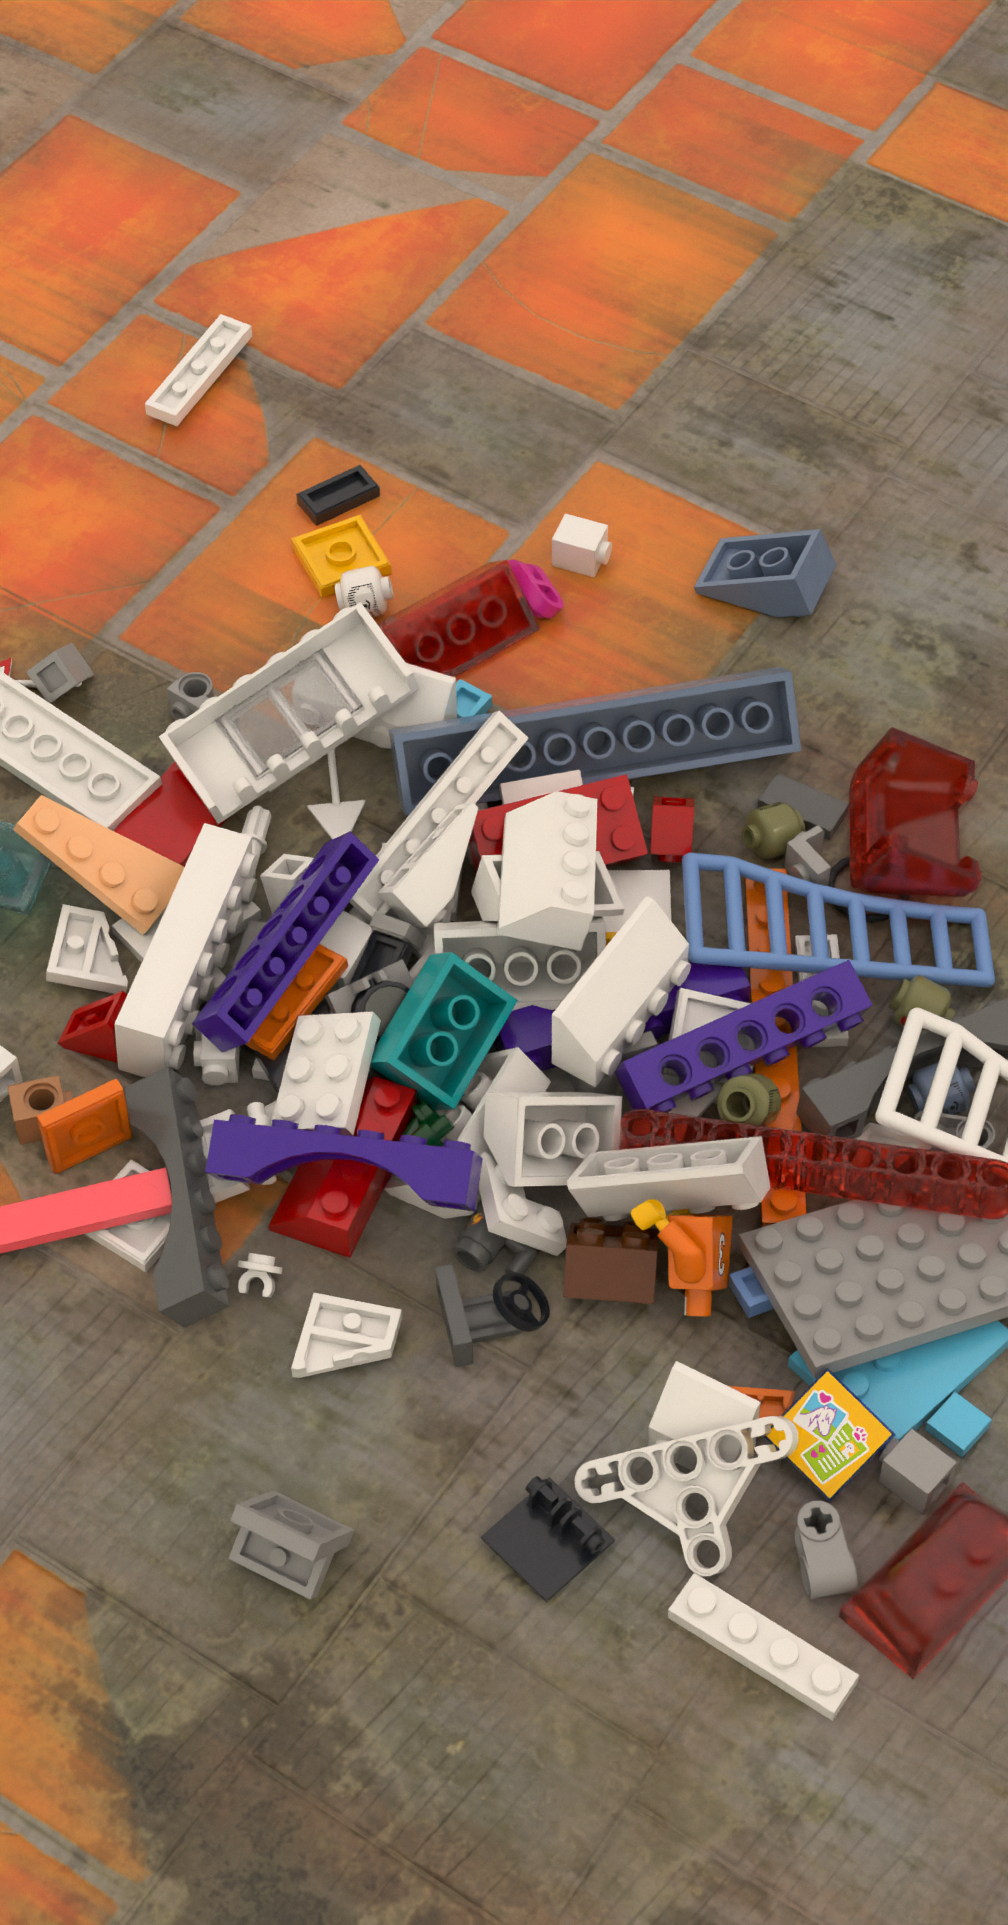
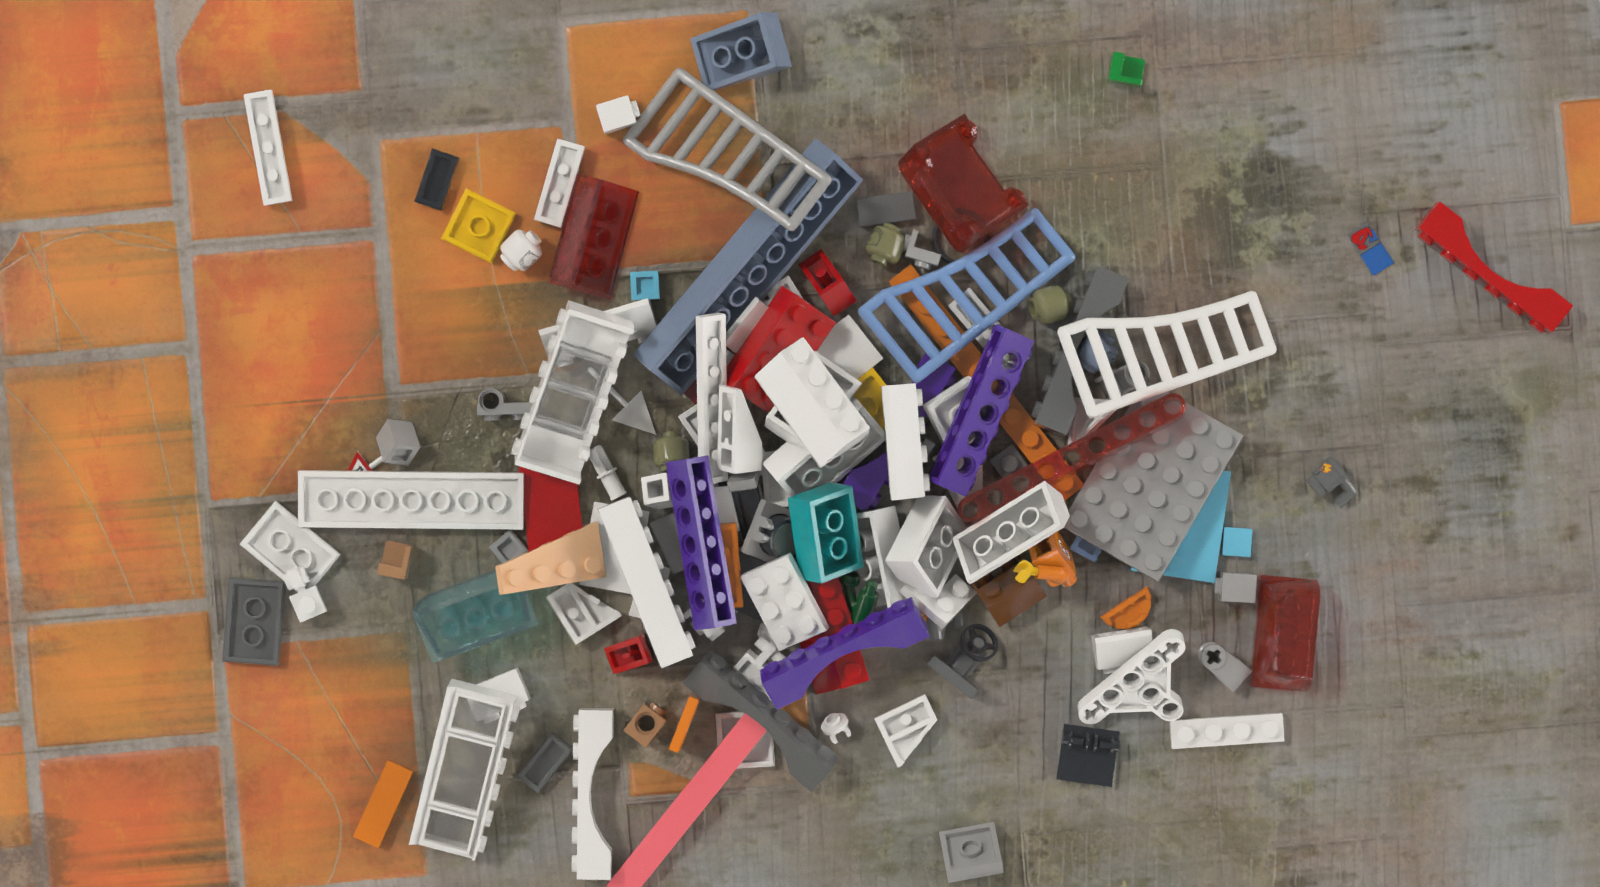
camera: 40 degrees left, 35 degrees up
dark pink plate [503,559,564,619] -> none
olive head [717,1073,781,1132] -> none
tile [764,1368,896,1502] -> none
none -> white plate [534,138,585,228]
none -> light grey bar [623,68,832,231]

